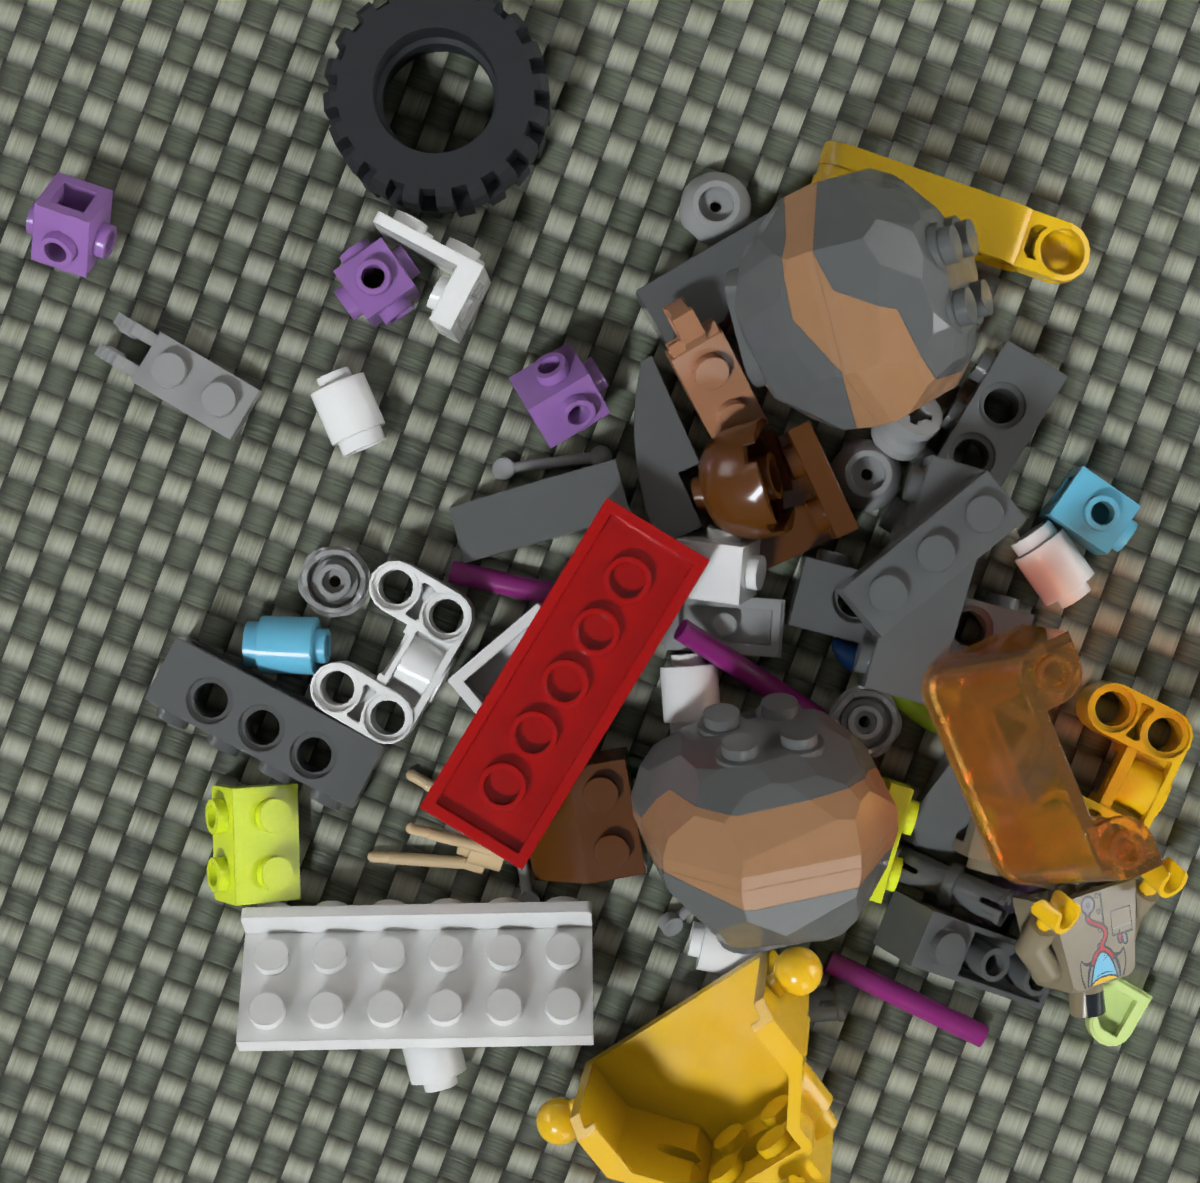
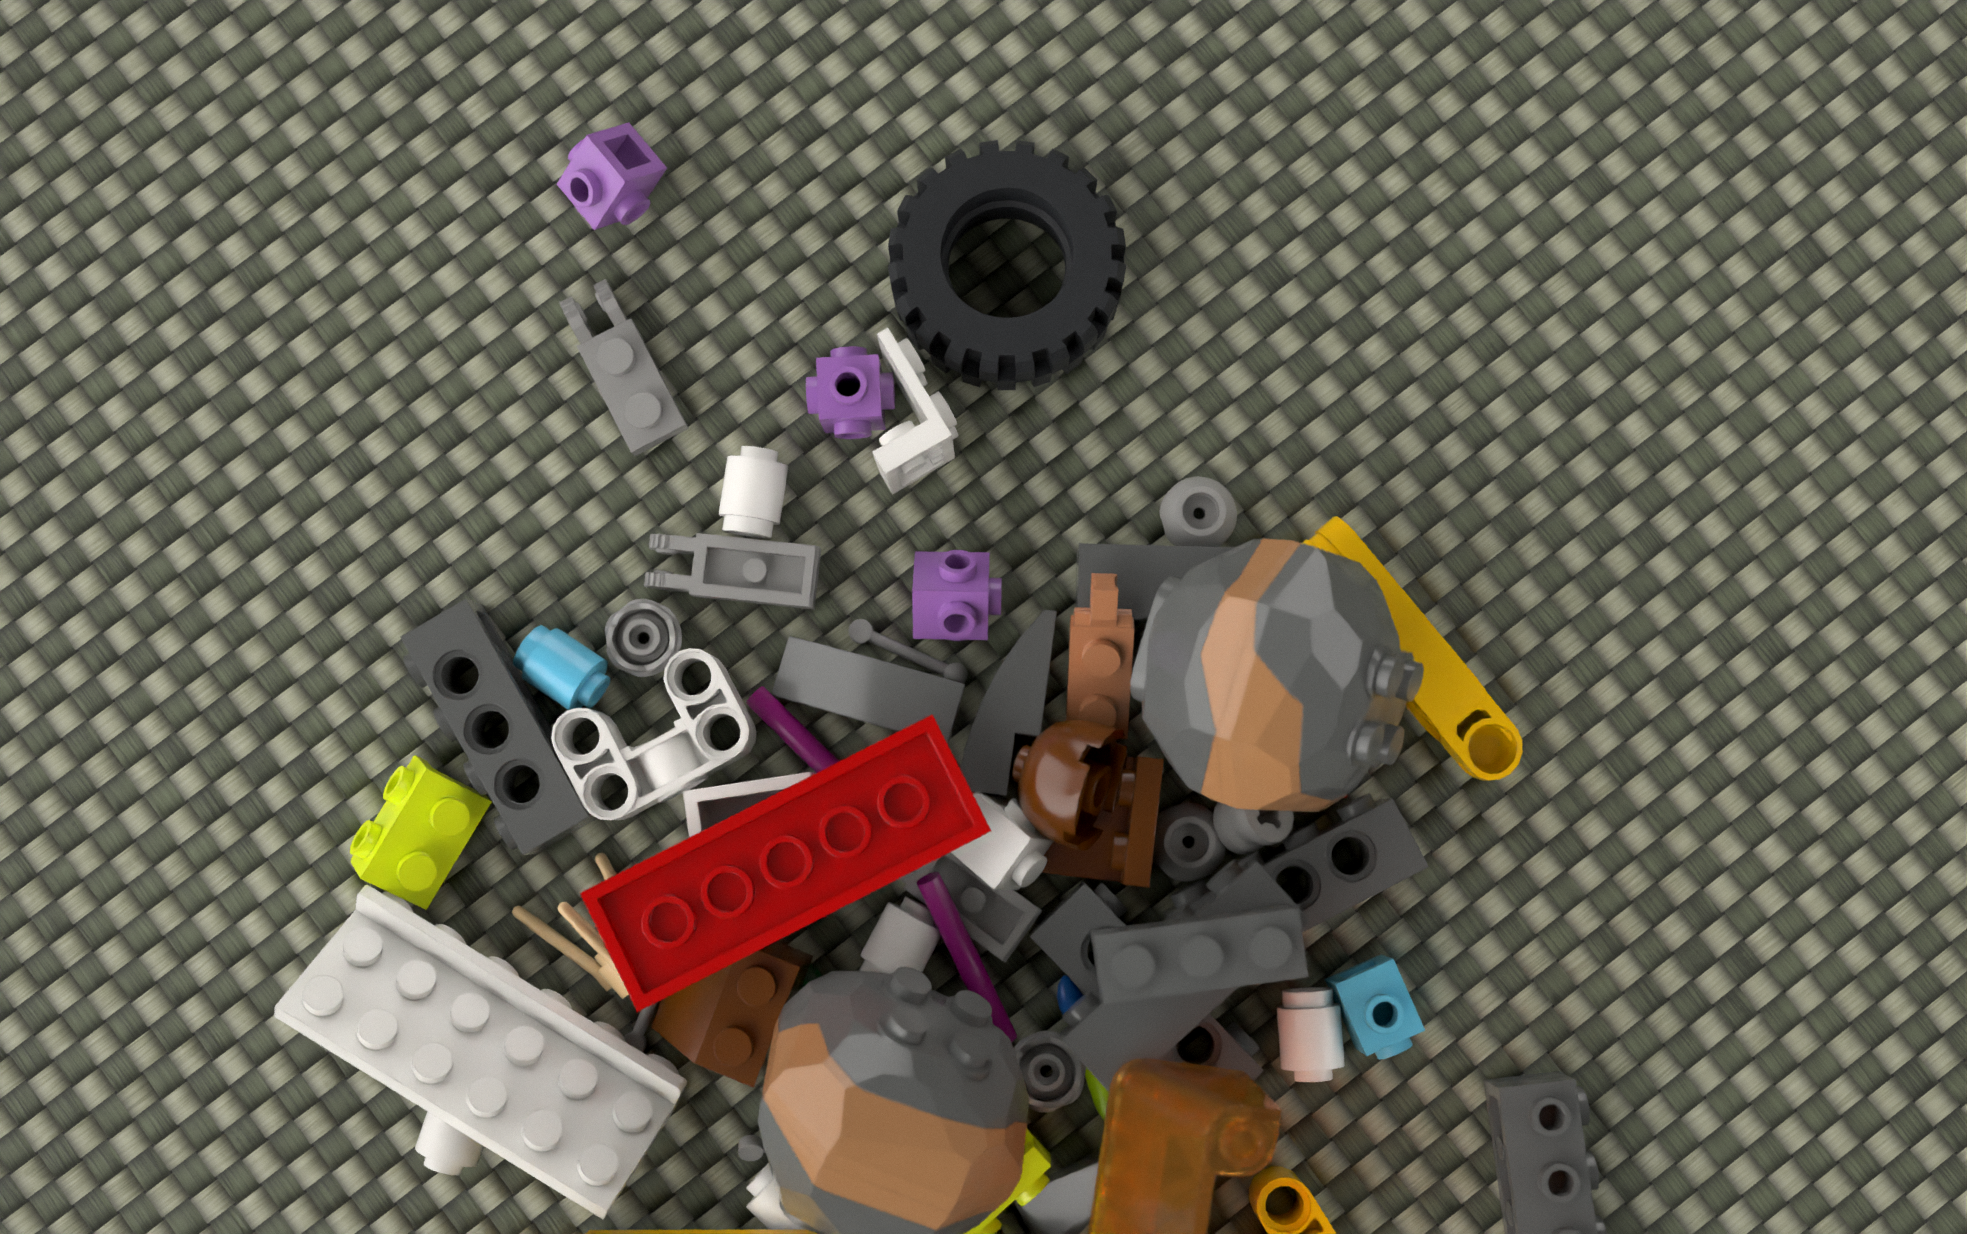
camera: 35 degrees right, 5 degrees down
none -> light grey hinge [644,533,822,610]

